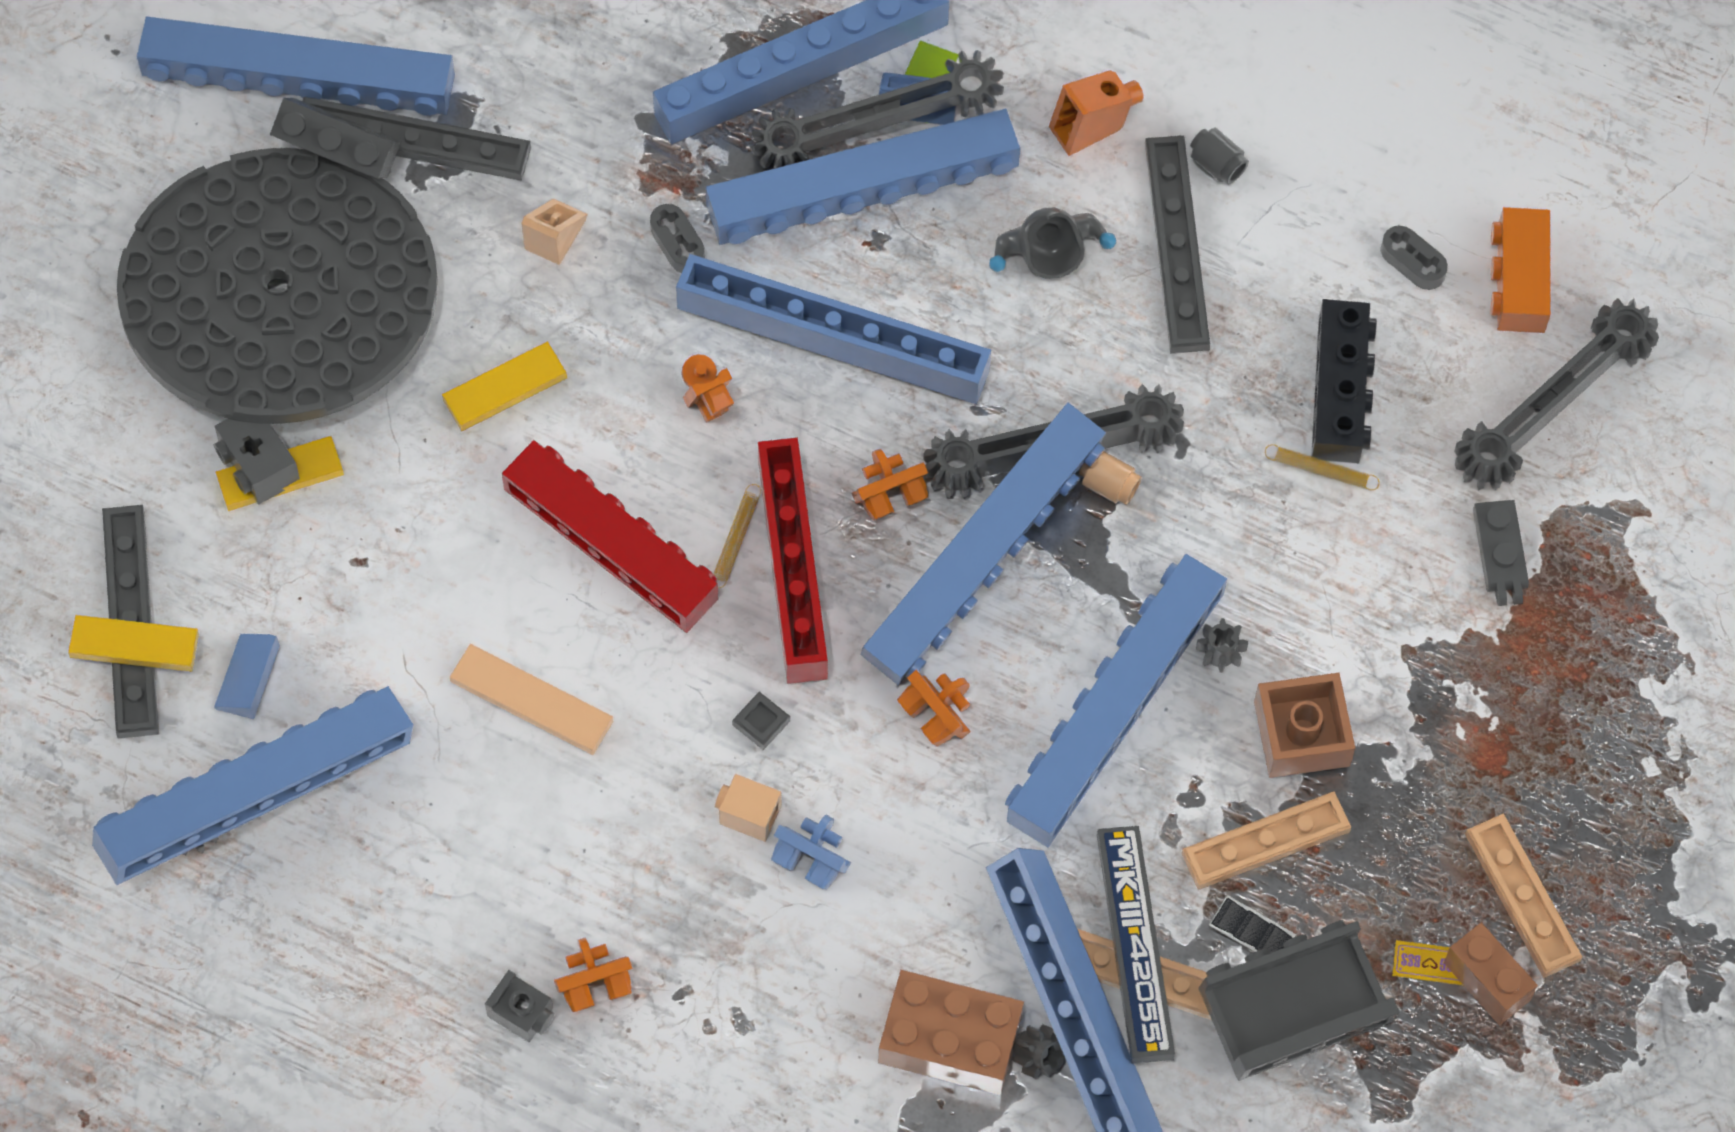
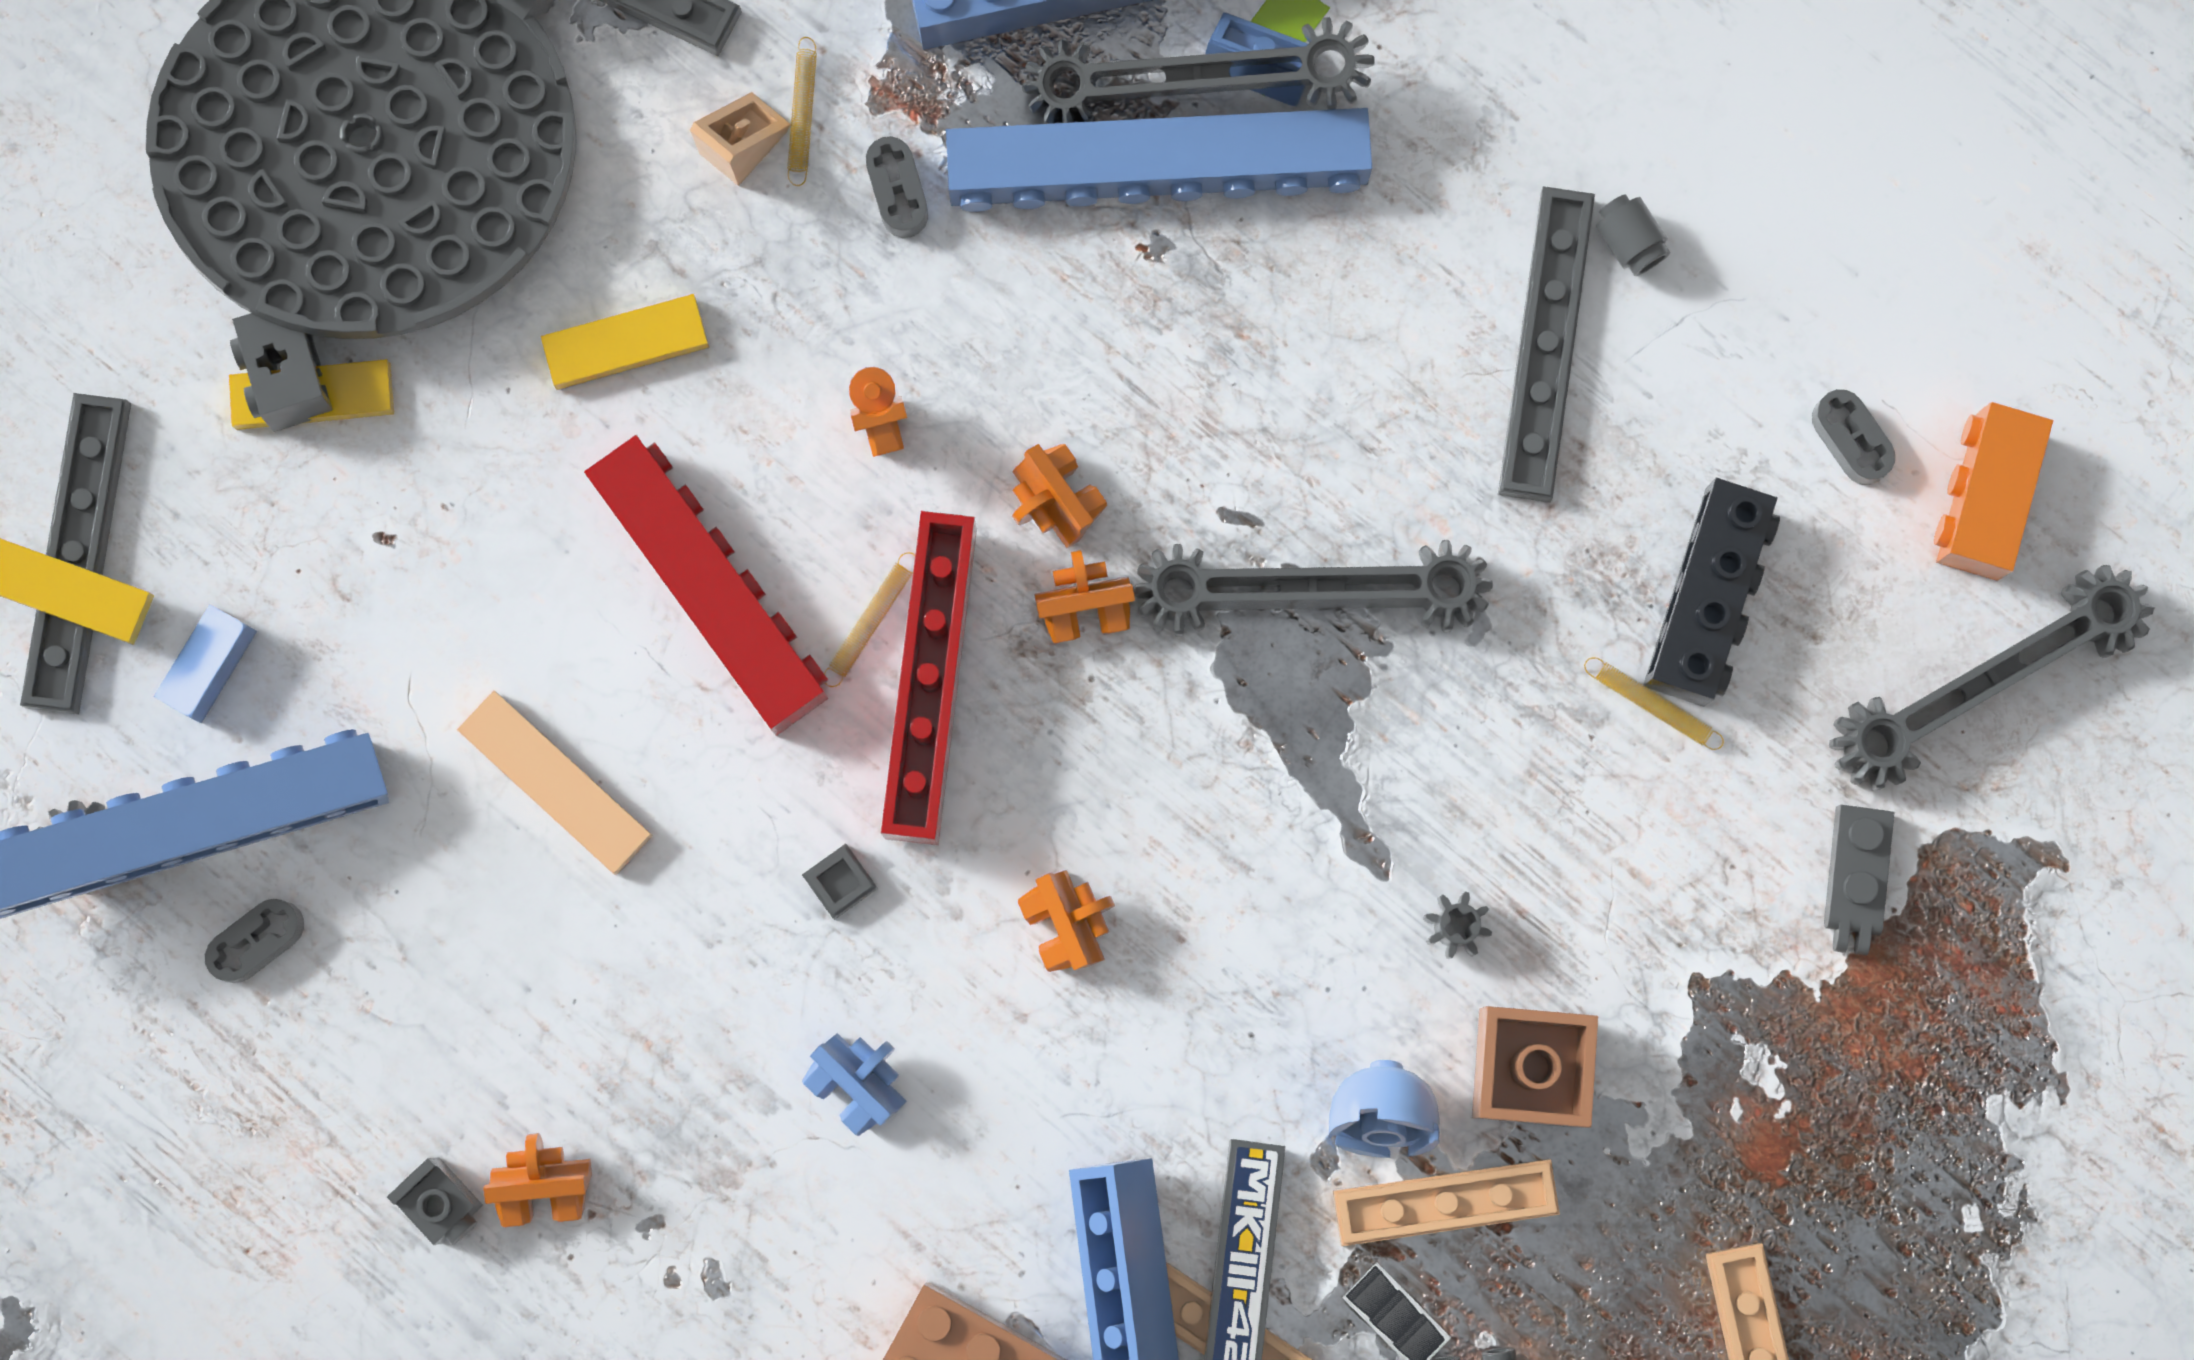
camera: 15 degrees right, 15 degrees up
medium blue brick [676,254,991,404] -> none
light nougat brick [715,774,782,842] -> none
medium blue brick [860,402,1106,685] -> none
dark grey piece [989,207,1116,279] -> none
medium blue brick [1005,554,1227,848] -> none
orange torso [1049,70,1144,156] -> none
light nougat brick [1079,451,1142,505] -> none
none -> dark grey beam [205,899,304,983]
none -> yellow piece [787,37,817,186]
none -> orange hips [1012,444,1107,548]
none -> light blue cylinder [1329,1060,1440,1158]

